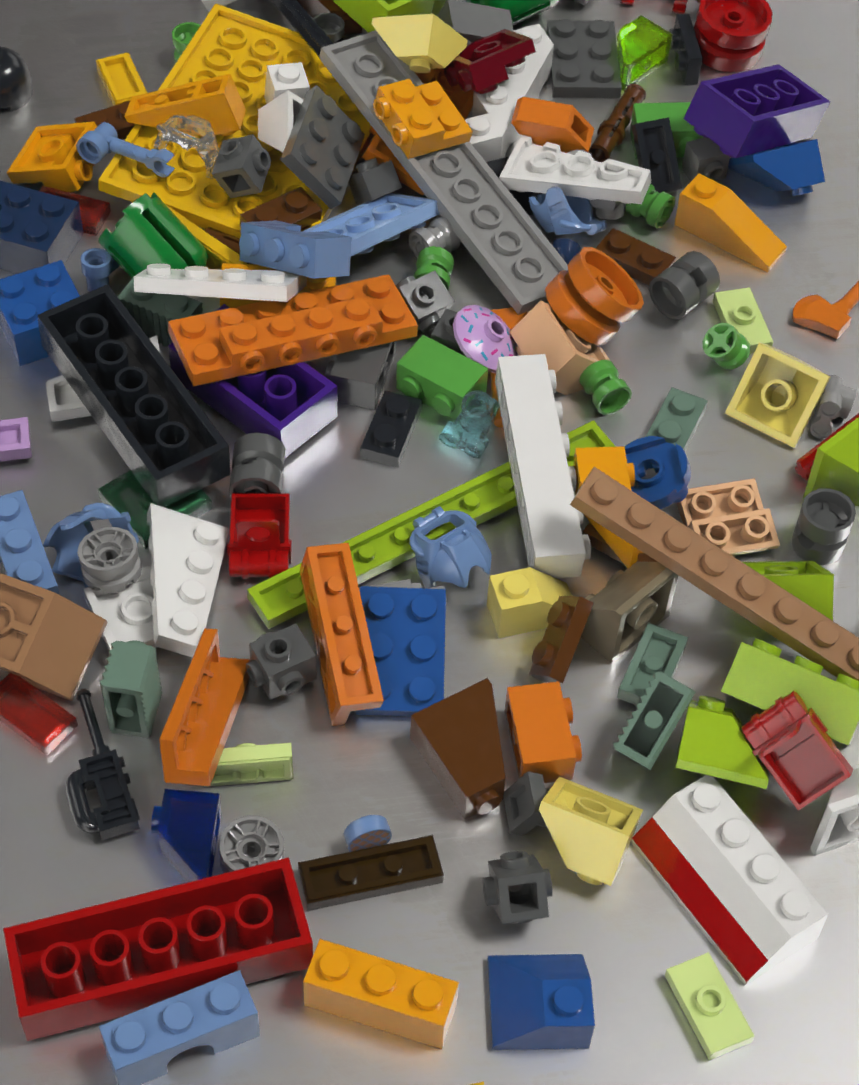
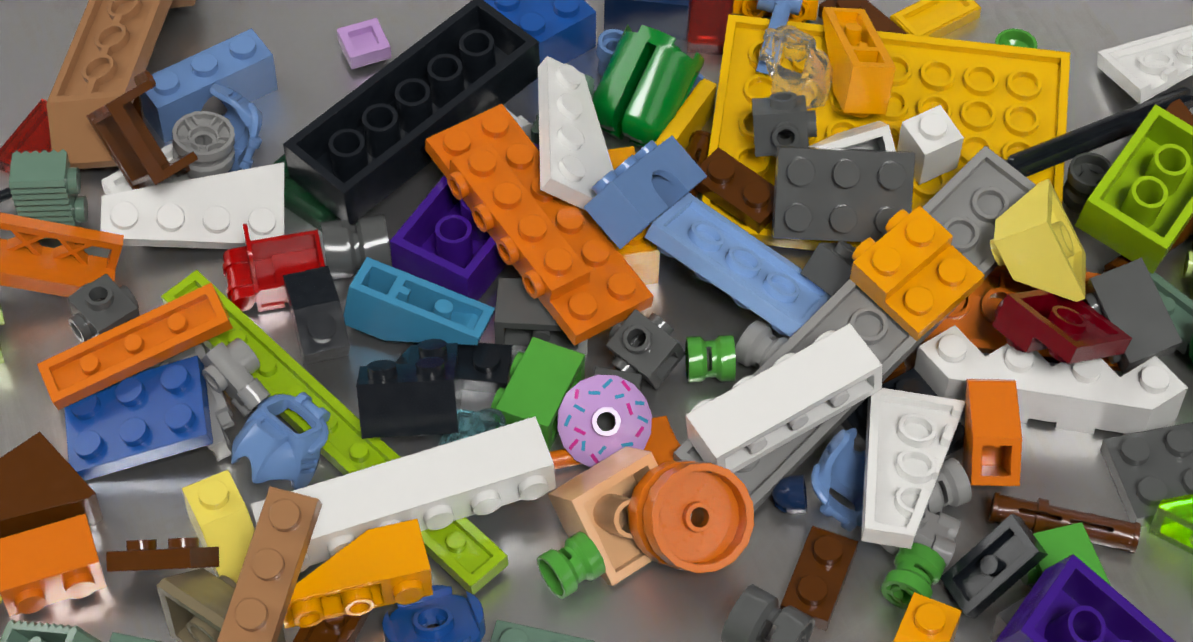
camera: 80 degrees right, 0 degrees up
none -> reddish brown piece [86,70,198,190]
none -> light grey plate [201,338,271,418]
none -> black slope [283,266,350,366]
none -> dark azure slope [343,257,495,345]
none -> black slope [356,339,462,439]
none -> white brick [685,323,882,473]

